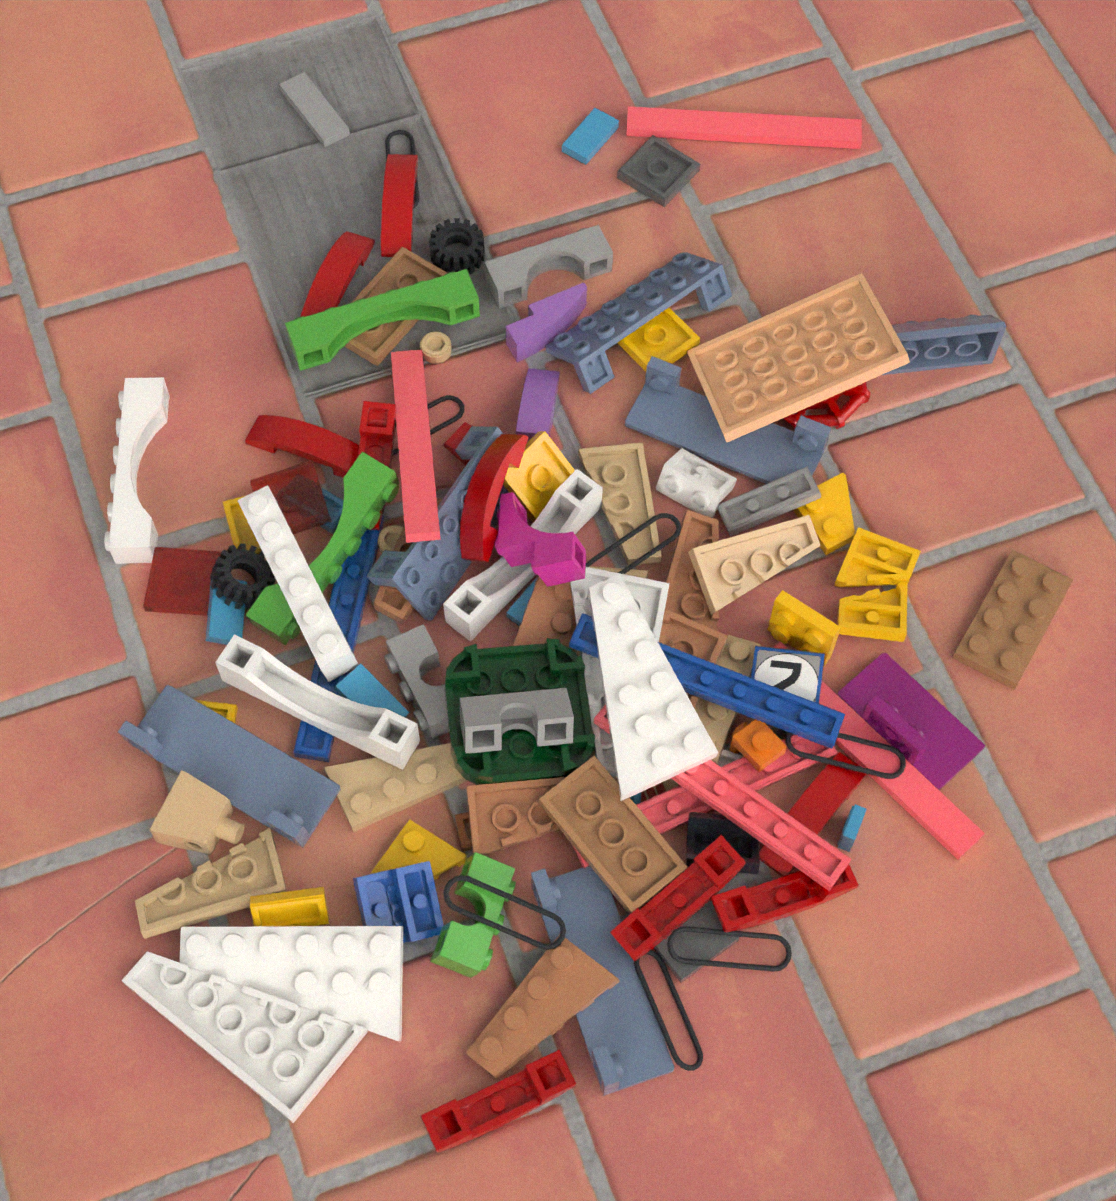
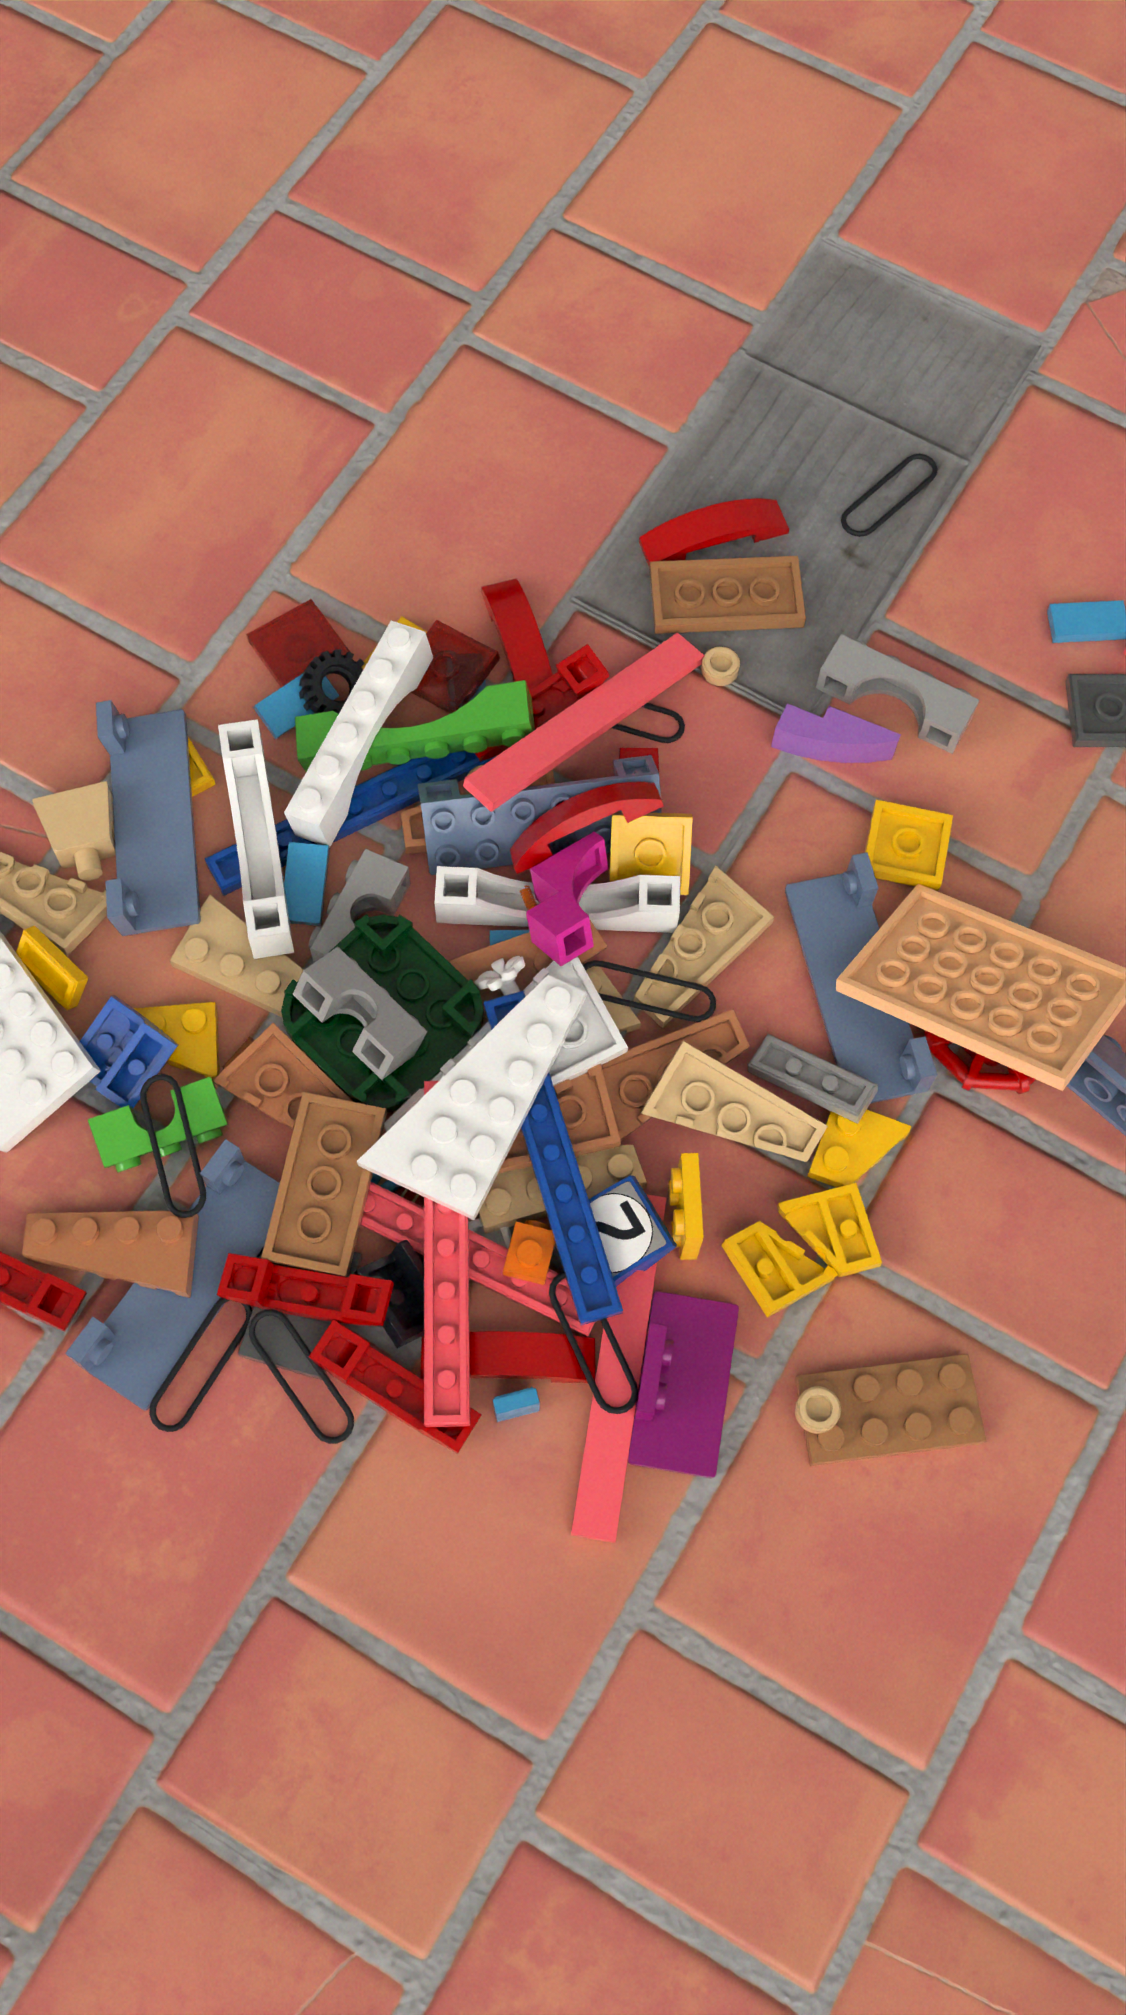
camera: 50 degrees right, 5 degrees up
white arch [104,377,170,564] -> none
light grey tile [279,72,350,147] -> none
bright green arch [285,269,480,371] -> none
red slope [381,154,418,257] -> none
black tyre [429,218,485,274] -> none
medium lavender slope [516,368,560,442] -> none
sand blue bracket [545,252,732,394] -> none
white bracket [656,448,737,518] -> none
none -> white plant [474,956,525,996]
none -> orange leg [519,885,537,910]
none -> tan tile [795,1386,841,1434]

